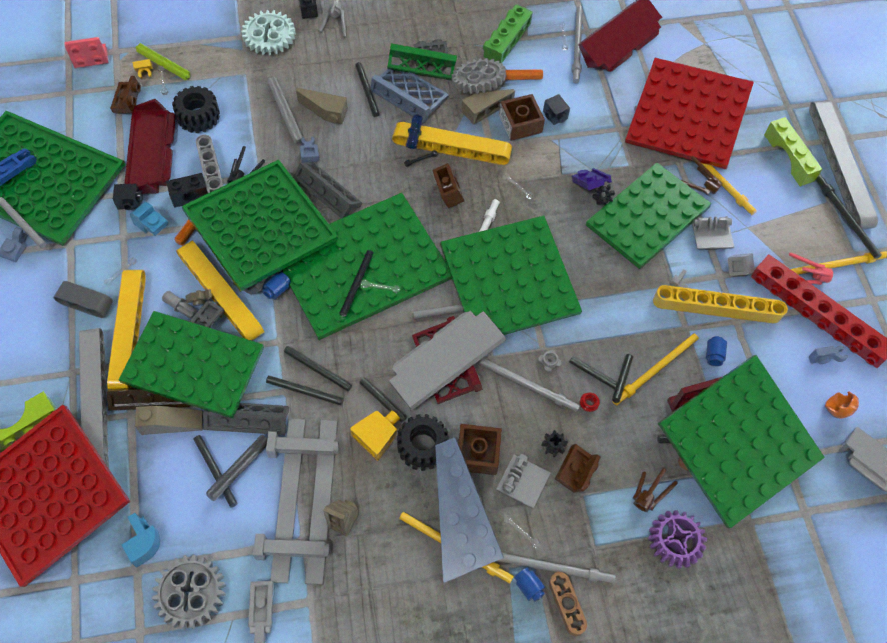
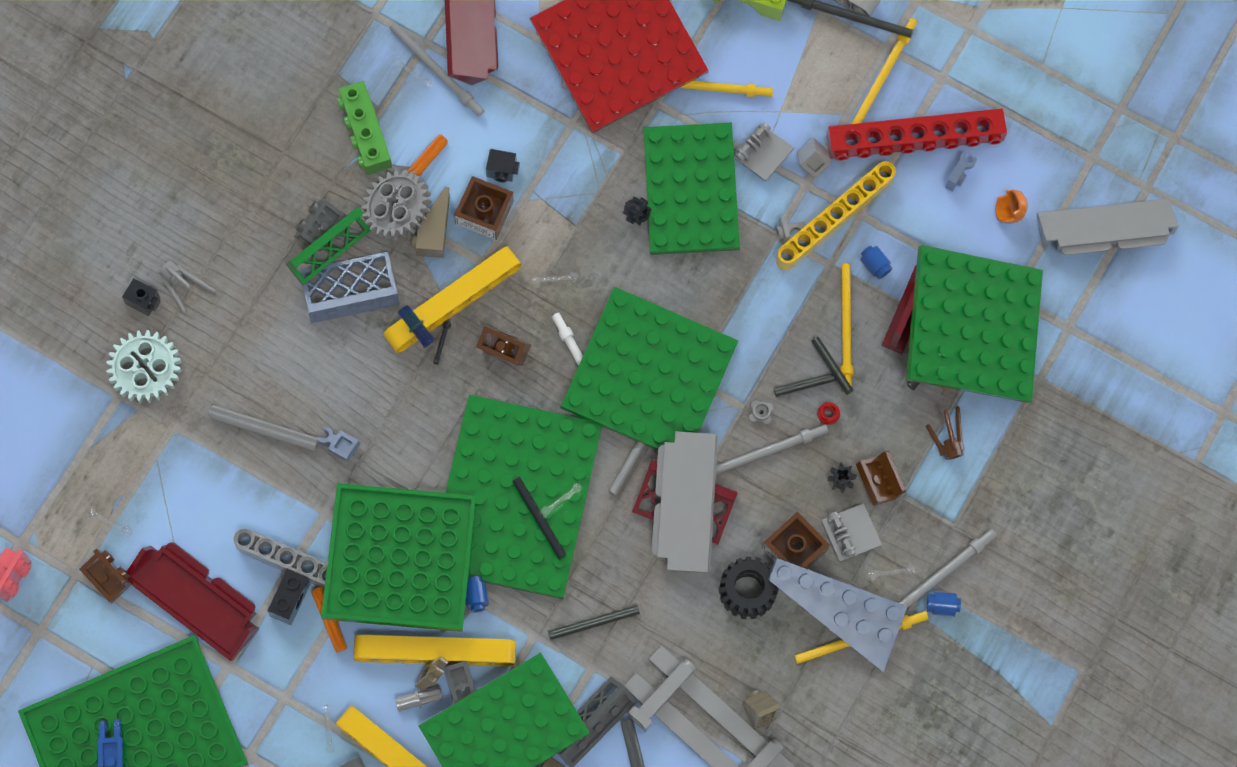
camera: 50 degrees left, 10 degrees up
black brick [113,184,143,210] -> none
dark azure brick [130,202,169,236] -> none
yellow tile [132,59,153,79] -> none
lime axle [135,43,191,80] -> none
black tyre [172,86,220,133] -> none
black plant [227,146,265,183] -> none
pearl dark grey bar [266,375,343,406] -> none
dark grey fence [293,162,362,218] -> none
dark tan slope [296,88,348,124] -> none
yellow torso [350,411,400,461] -> none
pearl dark grey bar [355,62,379,117] -> none
pearl dark grey bar [360,378,407,423] -> none
medium nougat beam [549,572,587,636] -> none
dark purple plate [572,168,612,190] -> none
medium lavender gear [648,510,707,569] -> none
reddish brown plant [681,156,723,195] -> none
coral plant [789,252,833,285] -> none

